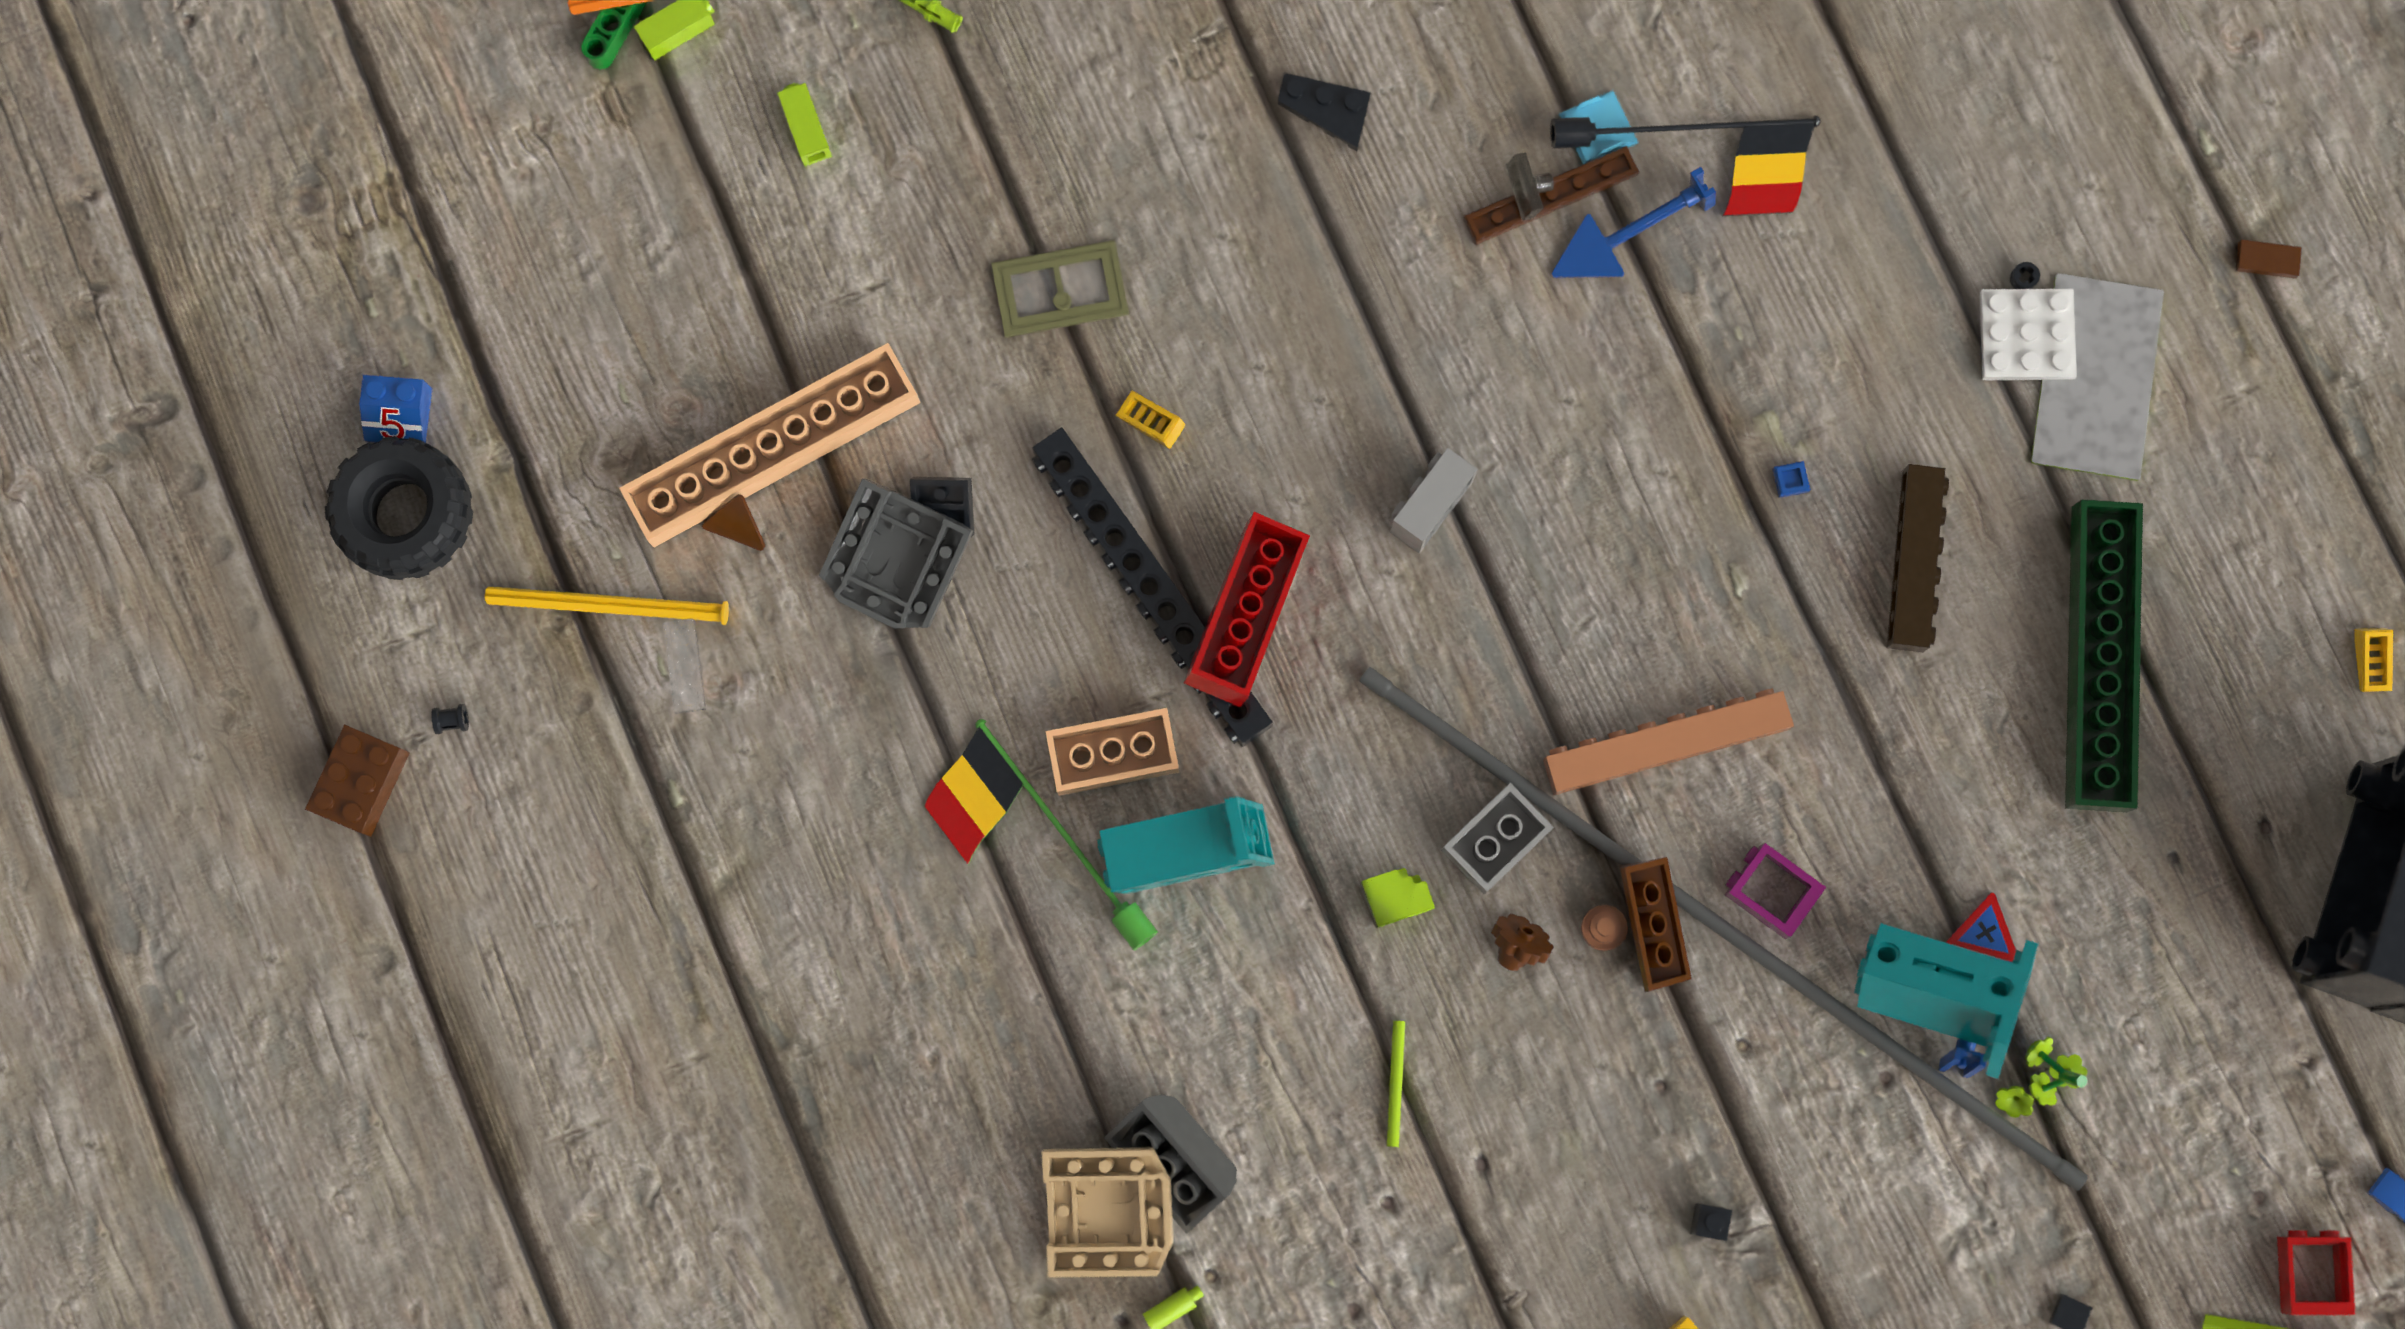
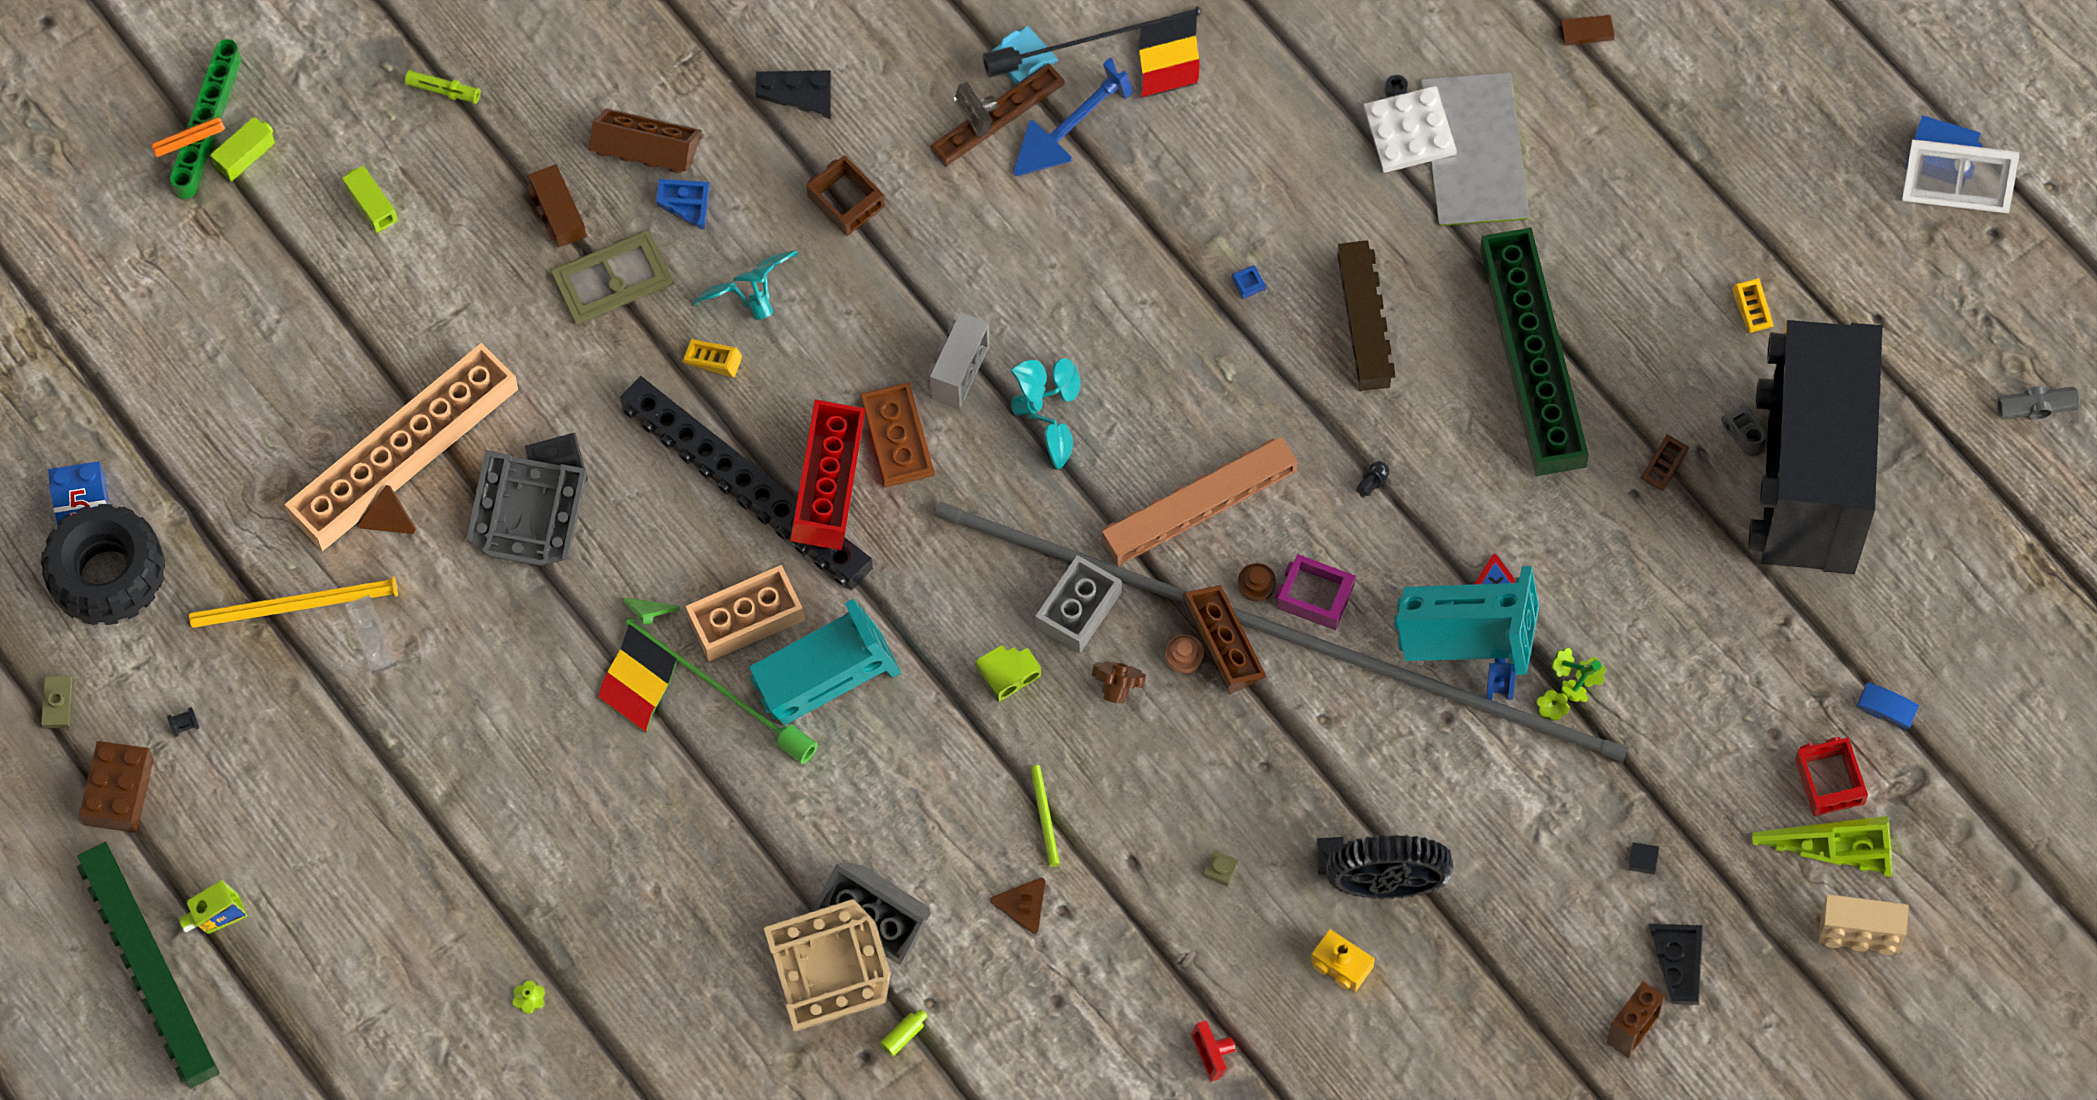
camera: 15 degrees left, 15 degrees down
none -> olive plate [41,676,73,728]
none -> dark green brick [76,841,220,1088]
none -> lime torso [179,880,248,933]
none -> lime plant [513,980,545,1014]
none -> reddish brown brick [527,164,587,248]
none -> reddish brown slope [589,108,702,173]
none -> bright green piece [623,598,680,624]
none -> blue wing [656,179,710,230]
none -> teal plant [693,251,798,320]
none -> reddish brown window [806,155,885,236]
none -> dark orange tile [860,382,935,488]
none -> reddish brown piece [990,877,1045,934]
none -> plant [1010,358,1081,470]
none -> olive plate [1203,850,1238,886]
none -> reddish brown plate [1238,563,1276,602]
none -> black gear [1326,834,1454,899]
none -> black axle [1356,461,1389,498]
none -> reddish brown slope [1640,434,1689,491]
none -> dark grey piece [1721,405,1766,456]

